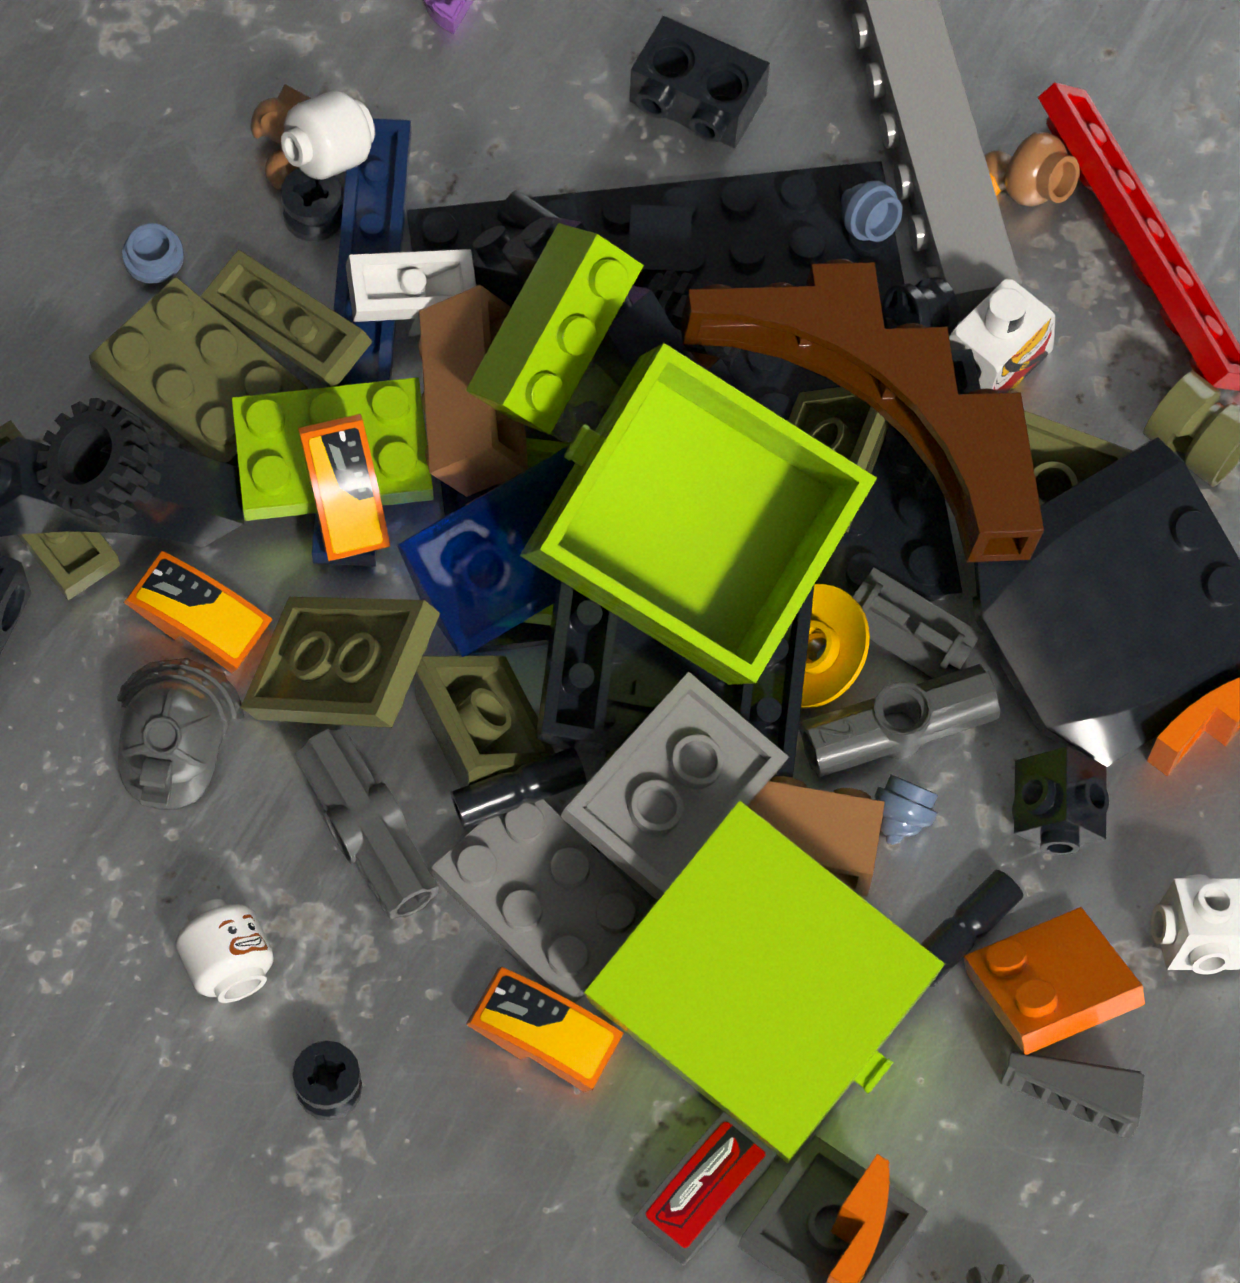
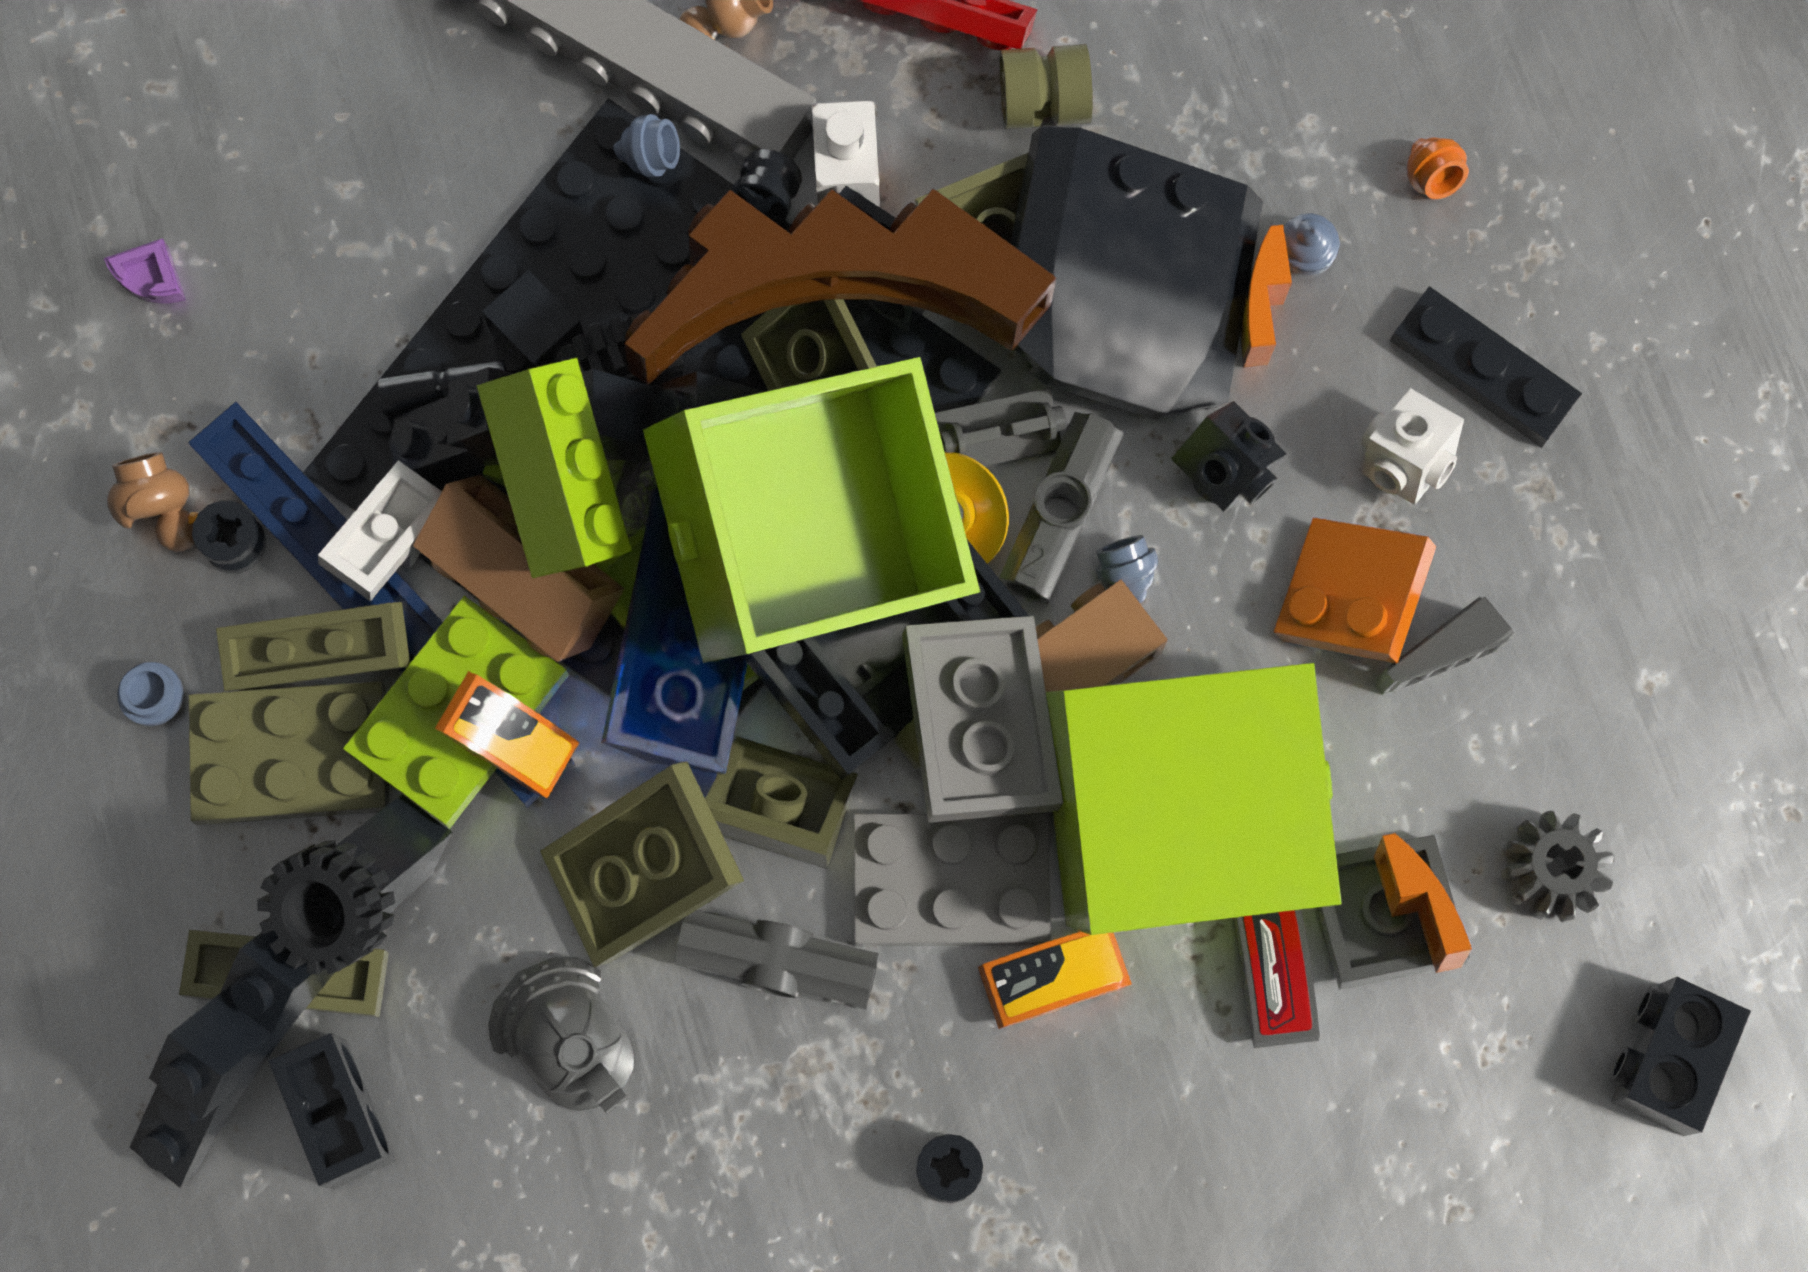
camera: 45 degrees left, 10 degrees up
slope [123,551,273,674] -> none
white head [175,899,274,1003] -> none
white head [281,91,375,179] -> none
black piece [450,747,587,828] -> none
black brick [629,15,770,149] -> none
black piece [921,870,1023,987] -> none

